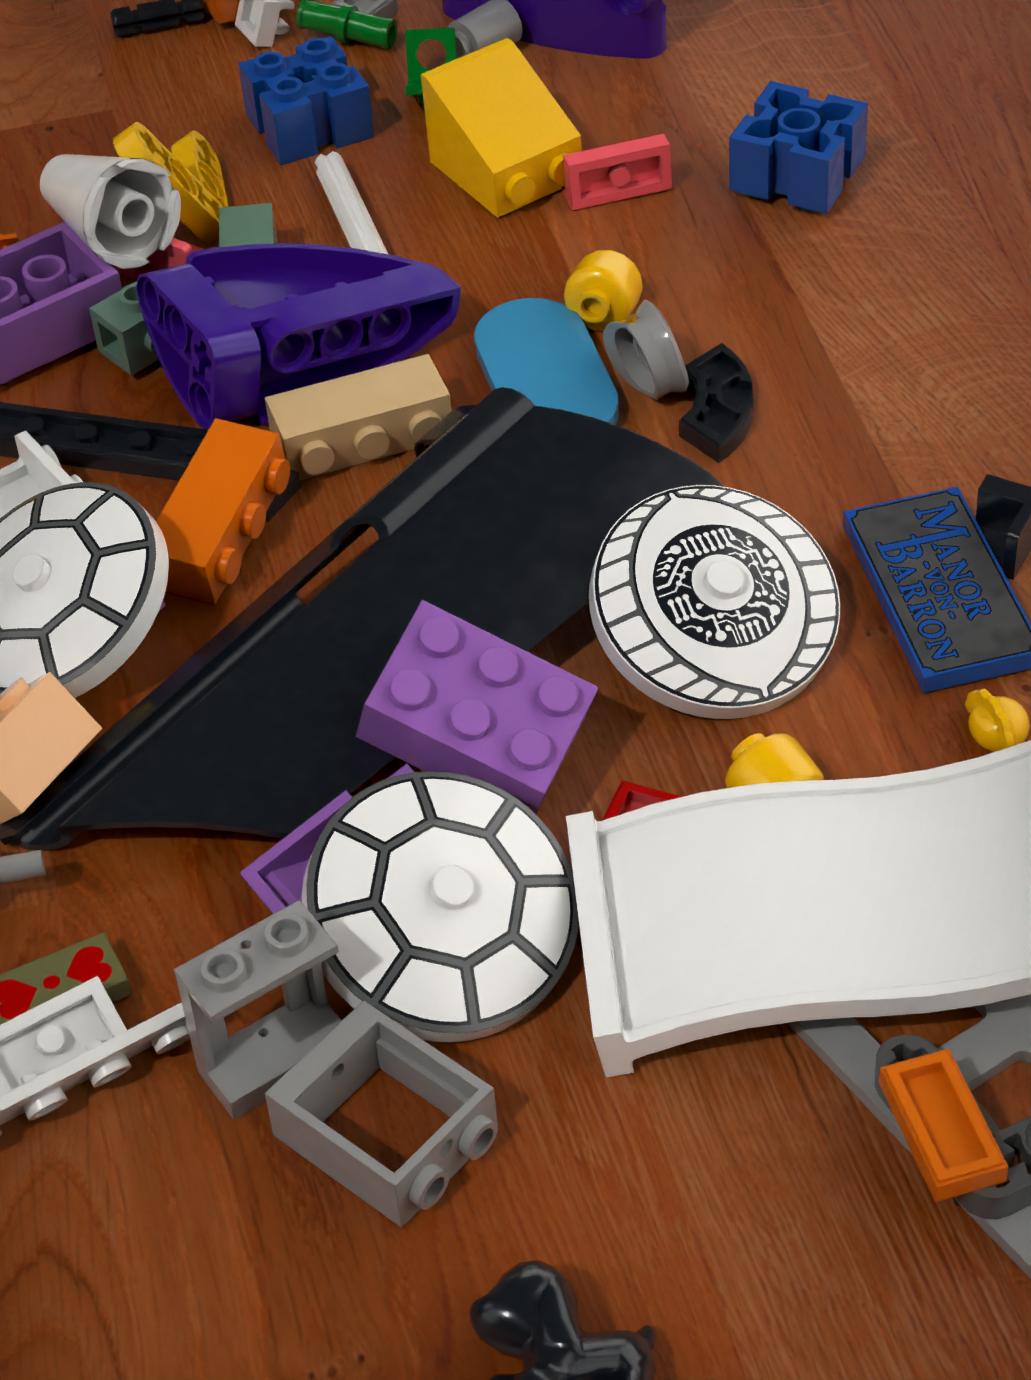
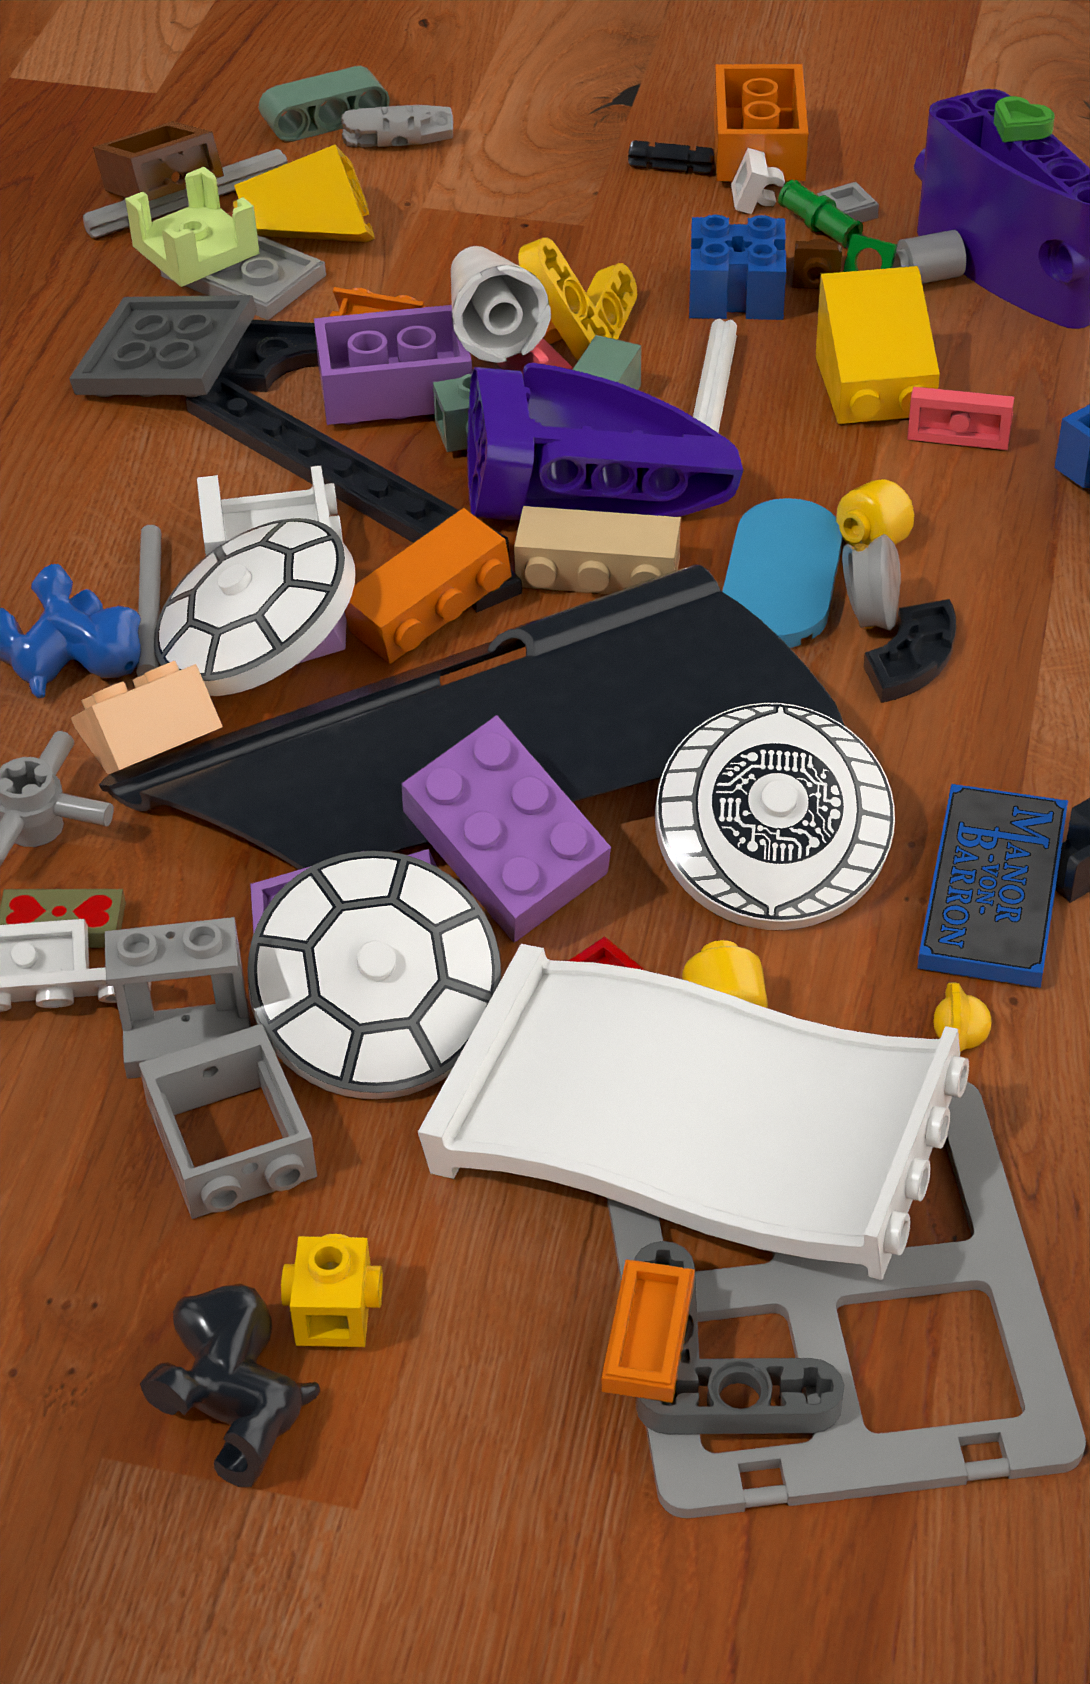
camera: 25 degrees right, 0 degrees up
none -> yellow brick [281,1234,383,1347]
none -> reddish brown bracket [792,239,842,289]

